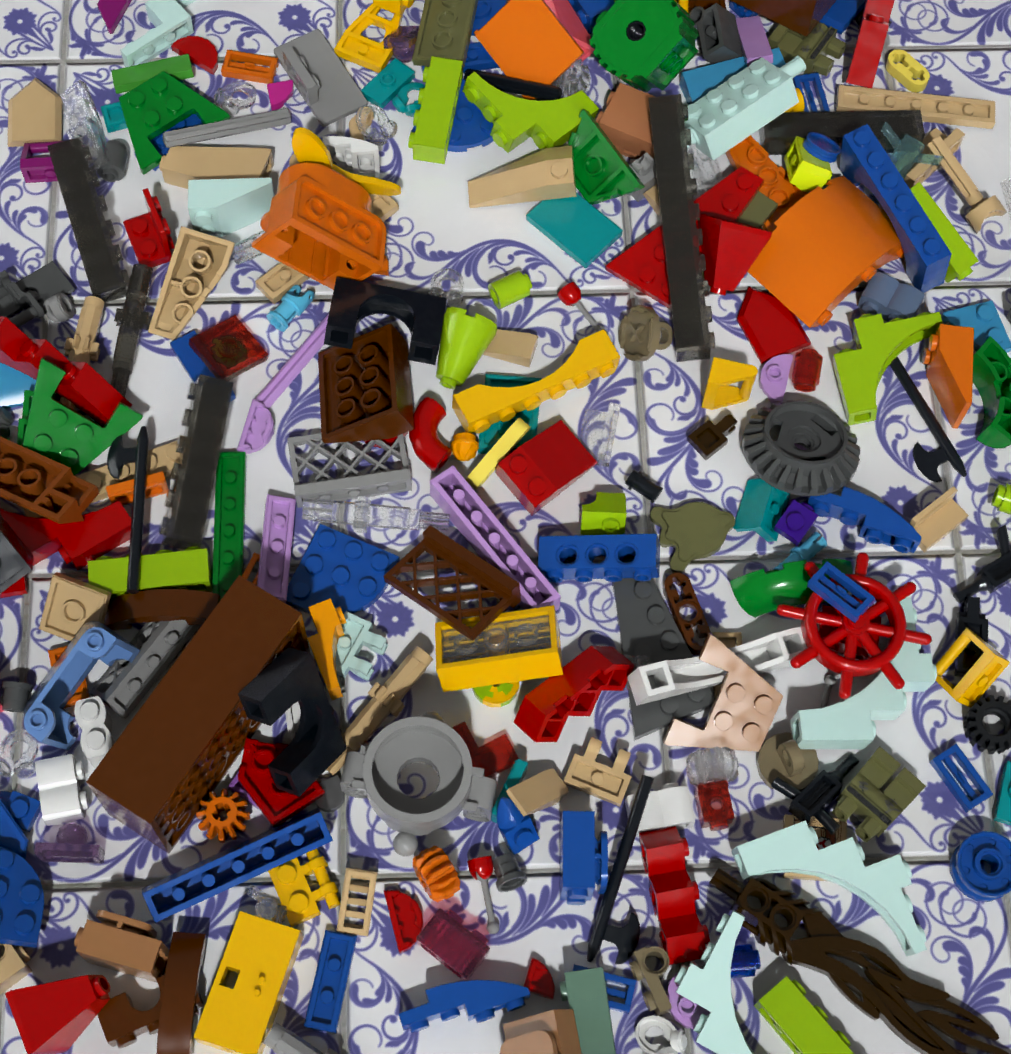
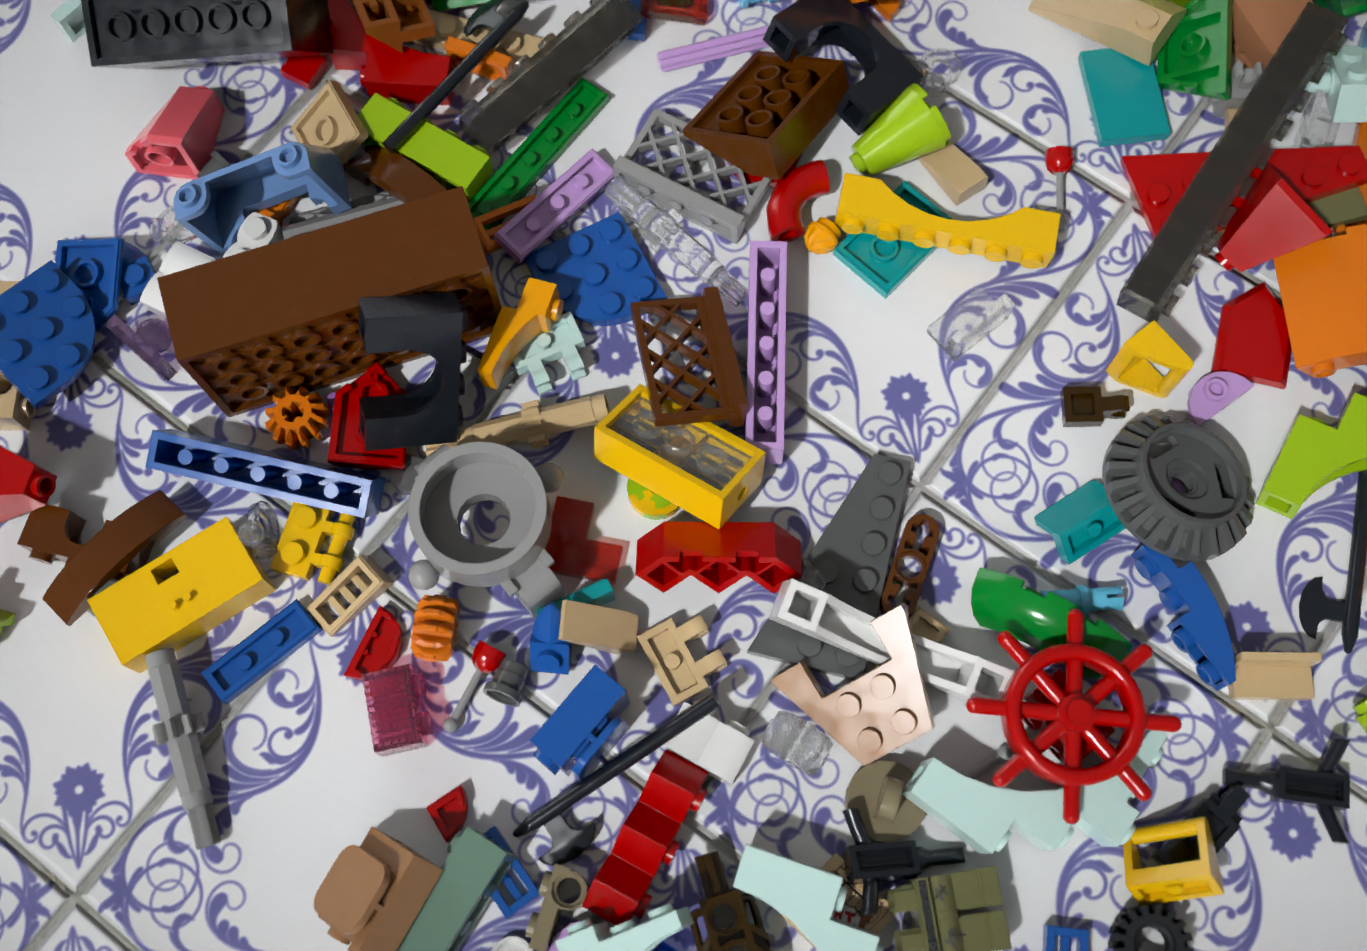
camera: 45 degrees right, 5 degrees up
medium nougat brick [74,910,169,983] -> none
lavender plate [237,399,274,454] -> none
blue slope [399,980,530,1033] -> none
light yellow beam [466,417,530,490] -> none
lime brick [488,270,532,309] -> none
red slope [495,420,598,516] -> none
blue brick [538,534,660,583] -> none
lime brick [580,492,627,535] -> none
dark tan tile [619,305,673,362] -> none
black pin [625,469,663,503] -> none
olive tile [650,502,735,573] -> none
clear red brick [694,780,735,831] -> none
dark purple bracket [773,500,818,546] -> none
clear red brick [791,348,823,392] -> none
blue tile [807,561,875,623] -> none

